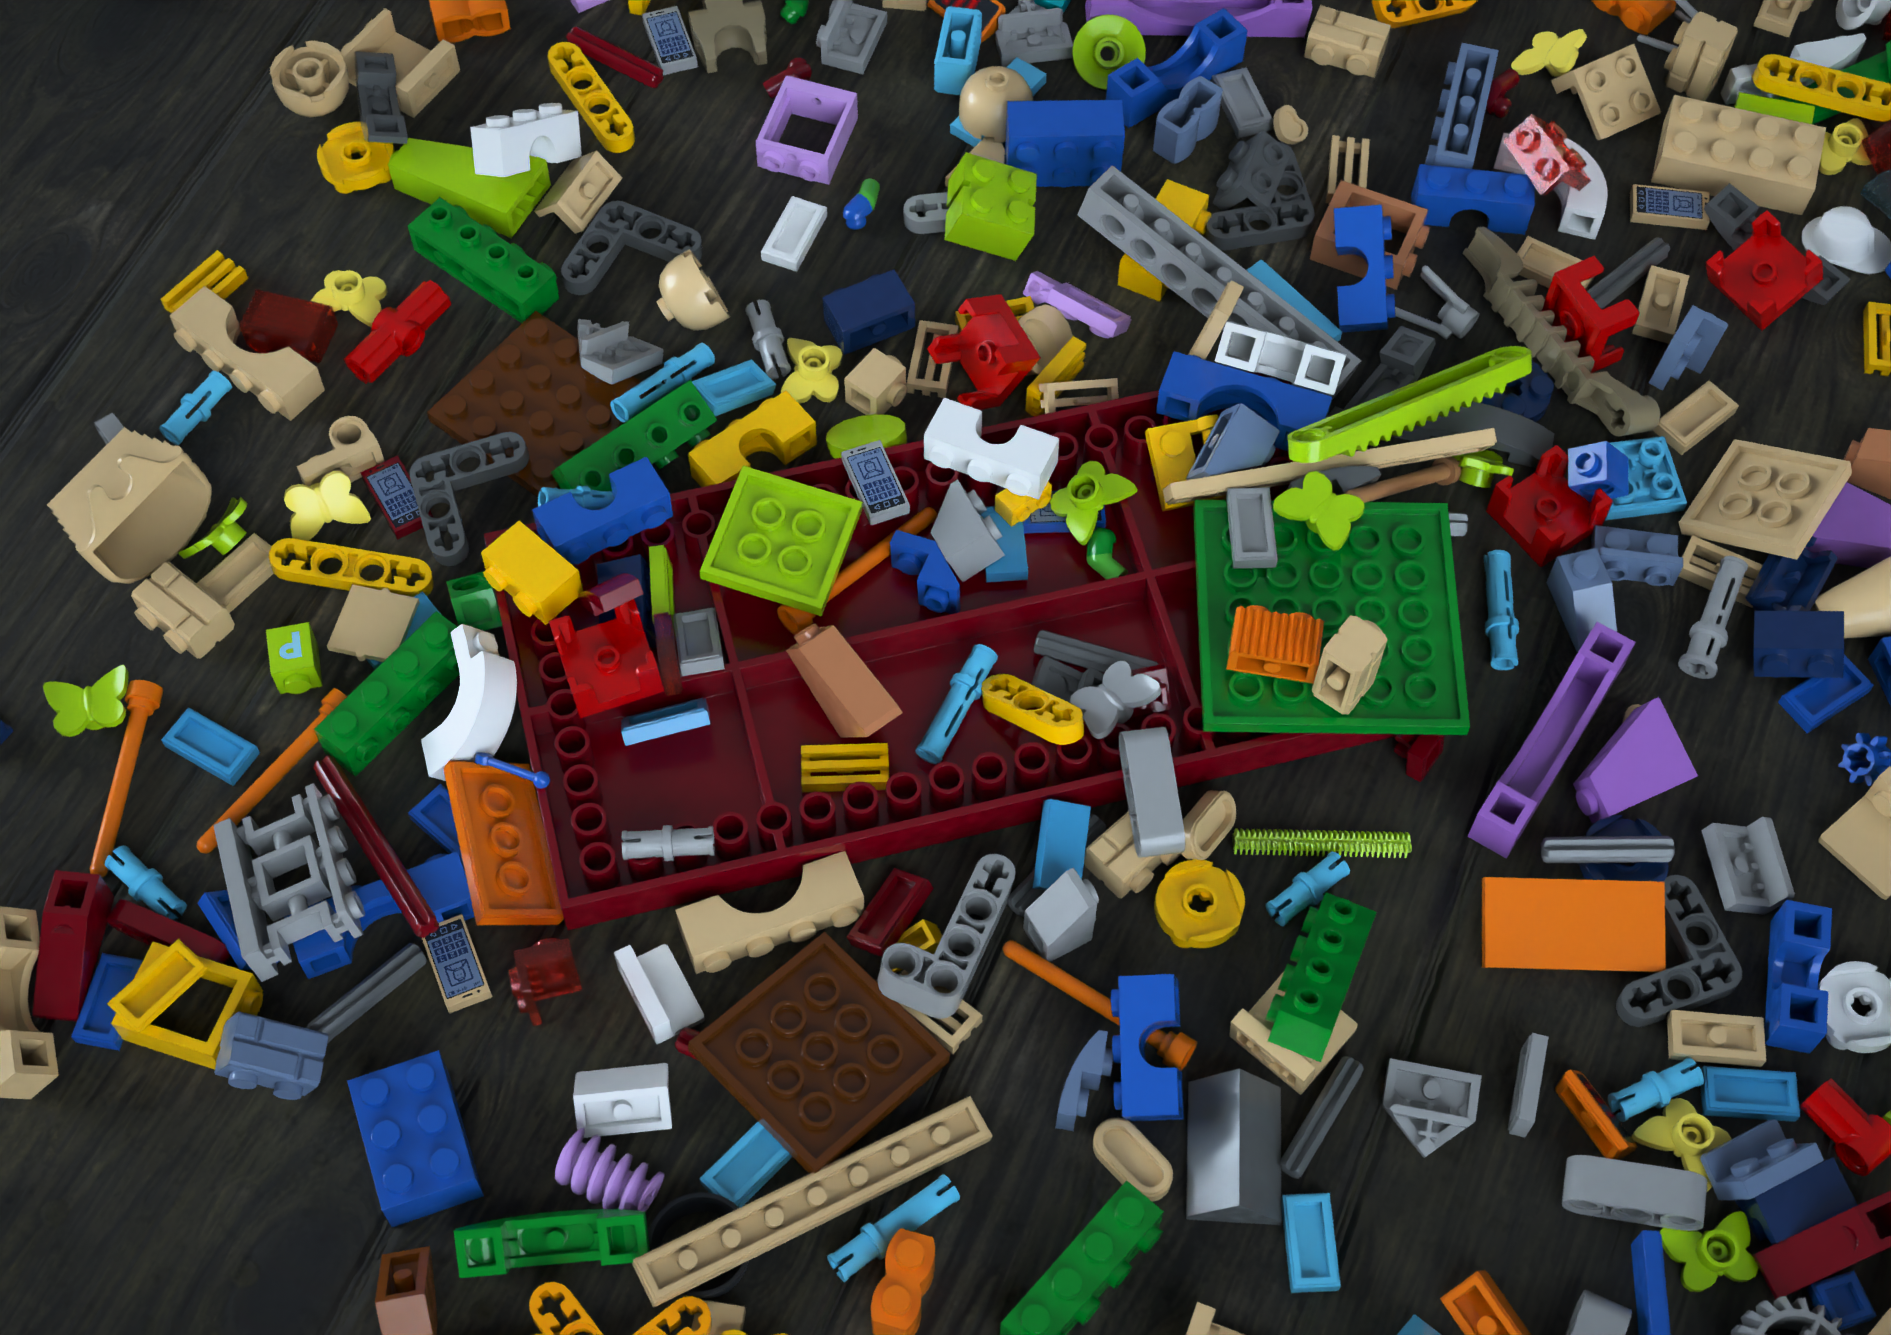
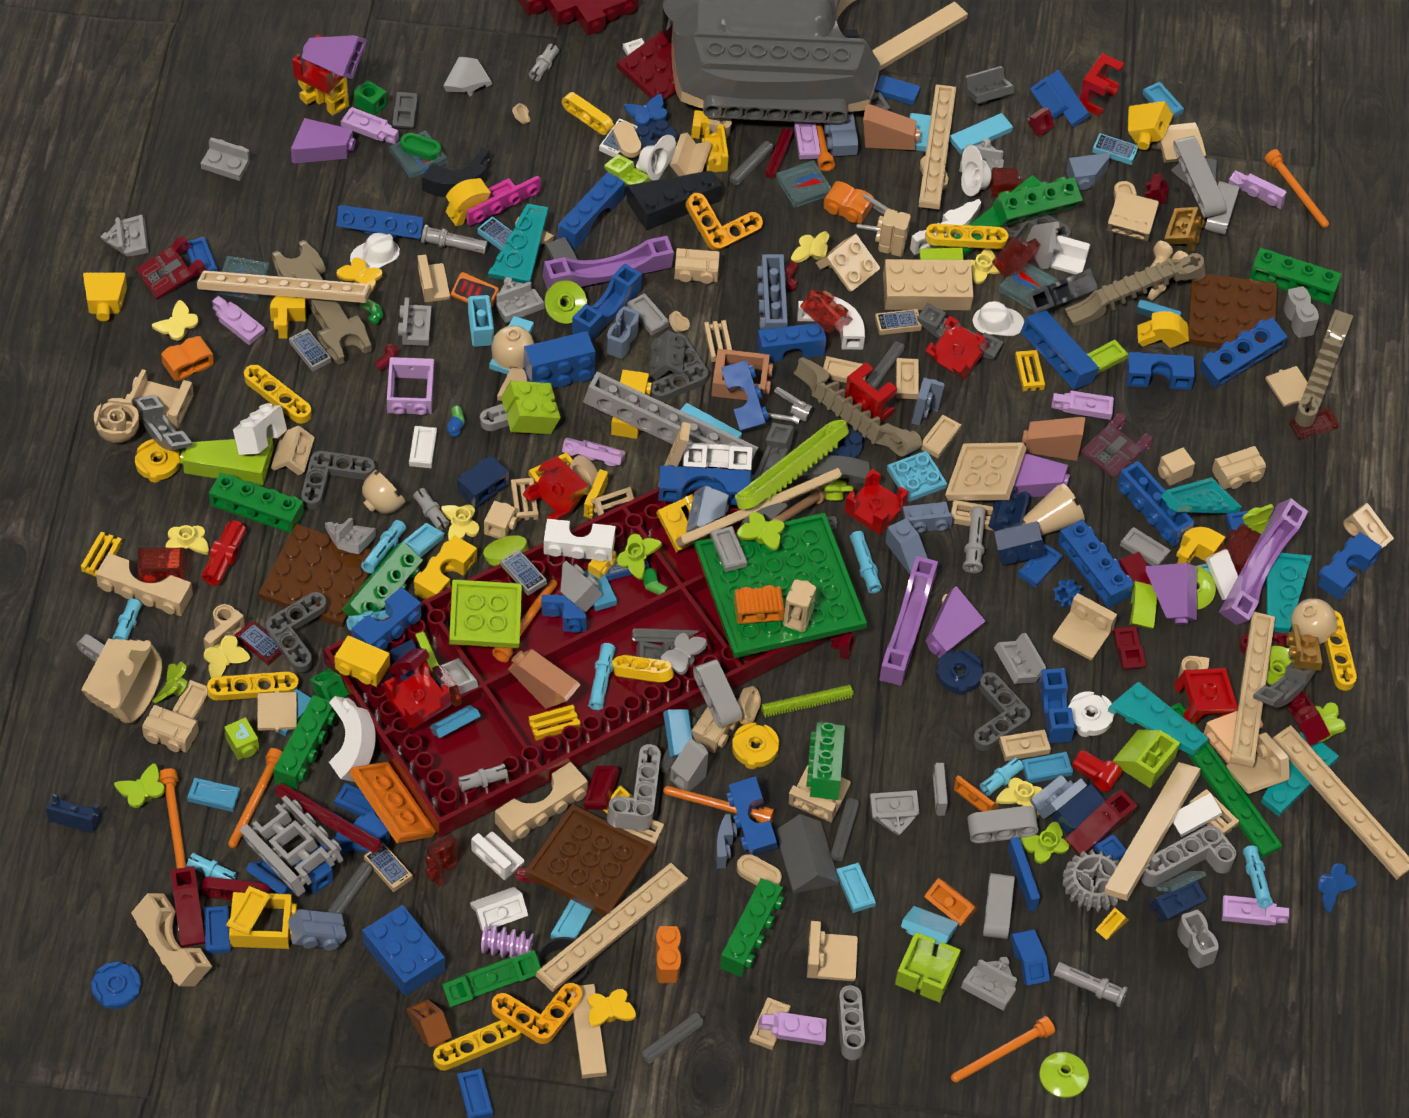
camera: 20 degrees left, 5 degrees down
blue hinge [475,752,550,789] -> none
dark red axle [566,26,664,88] -> none
medium azure pin [827,1174,960,1282] -> none
medium azure pin [1265,851,1350,926] -> none
orange tile [1482,877,1666,972] -> none
axle [1540,836,1675,863] -> none
blue brick [1568,441,1629,502] -> none

